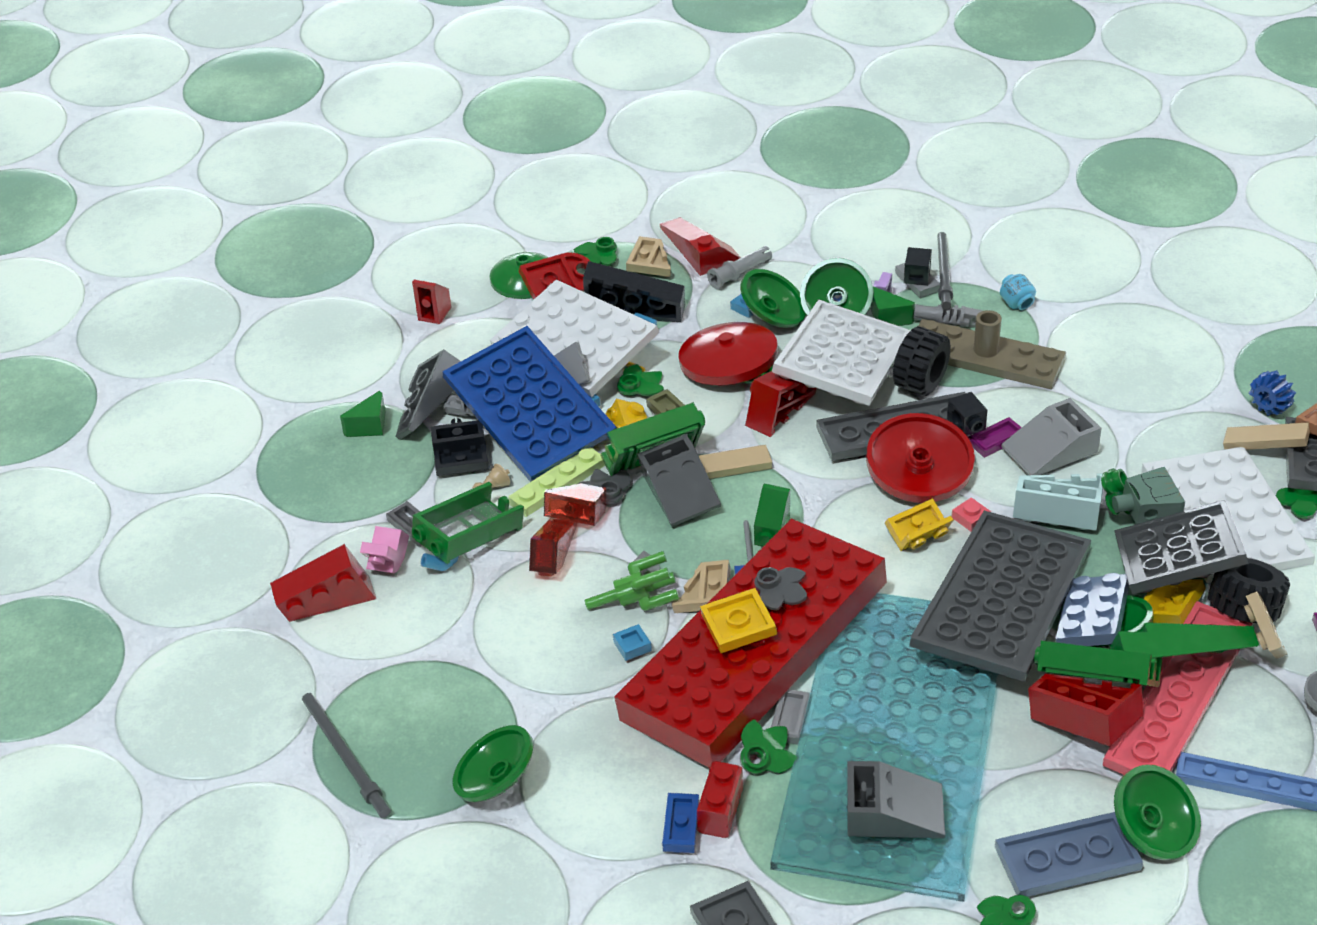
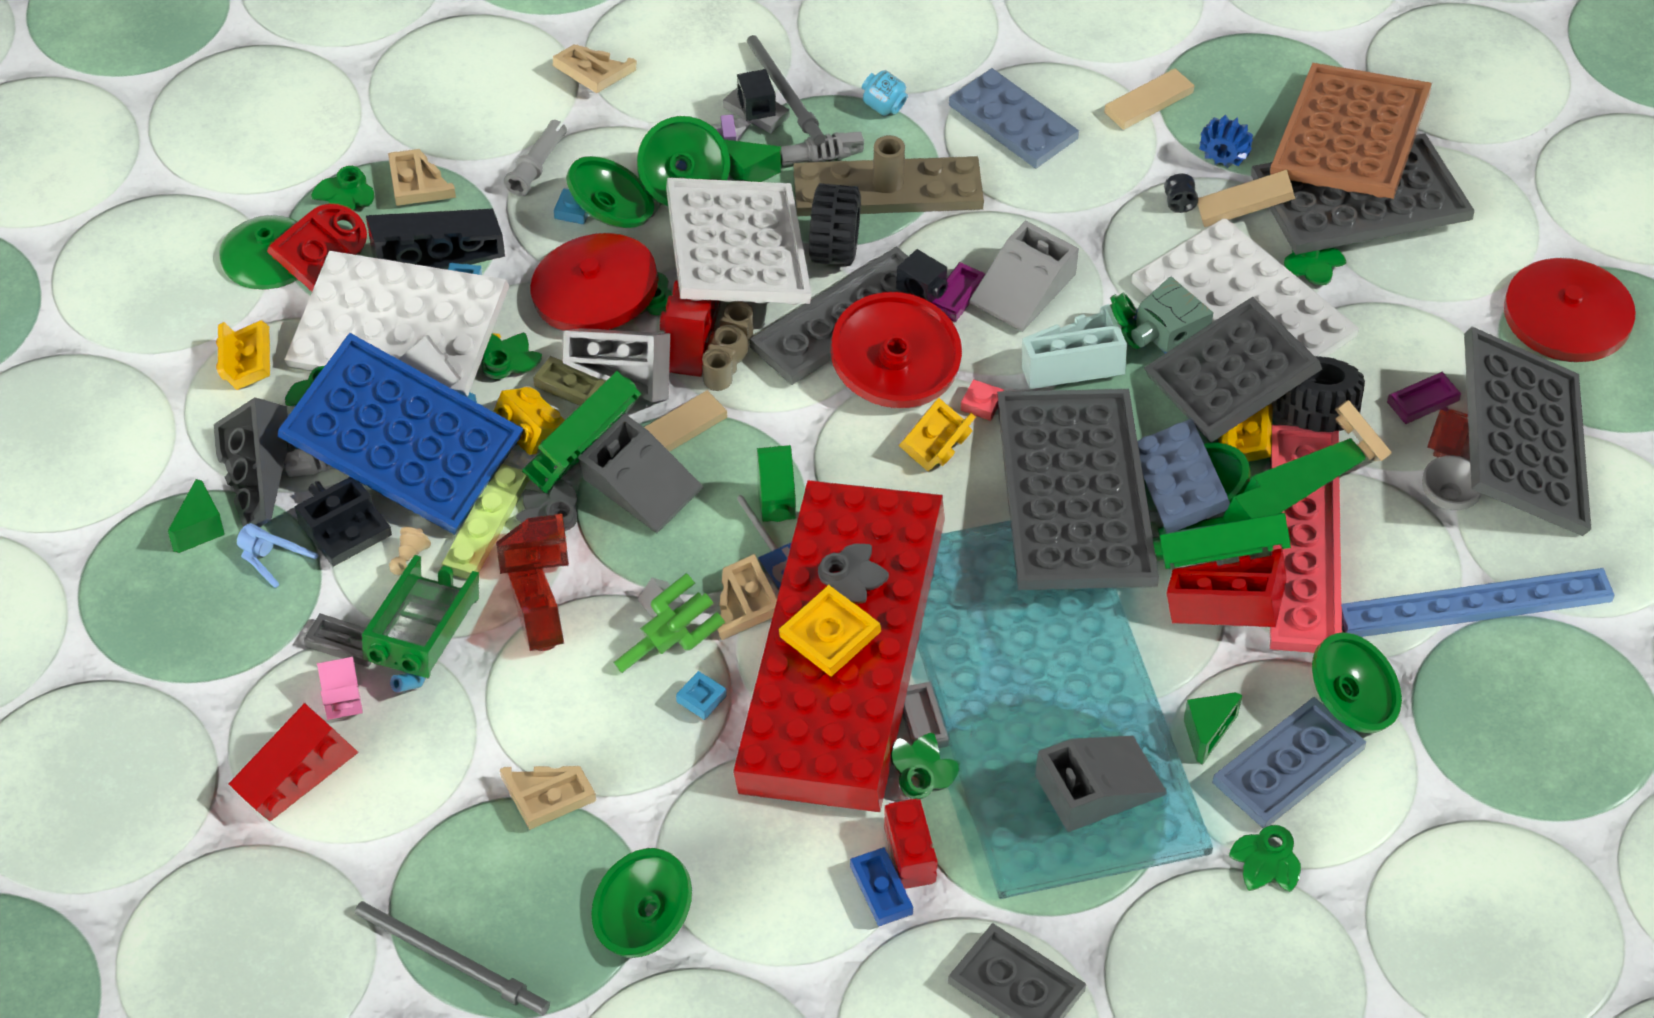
camera: 30 degrees left, 10 degrees up
red slope [412,279,451,325] -> none
wedge [660,218,741,276] -> none
none -> yellow bracket [216,320,270,390]
none -> light blue plant [237,523,318,588]
none -> tan wing [500,766,596,830]
none -> tan wing [553,44,637,93]
none -> light grey wedge [563,328,670,402]
none -> dark tan piece [702,301,753,391]
none -> sand blue plate [949,68,1079,169]
none -> tan tile [1104,68,1194,130]
none -> black wheel [1164,173,1198,213]
none -> green slope [1183,692,1242,765]

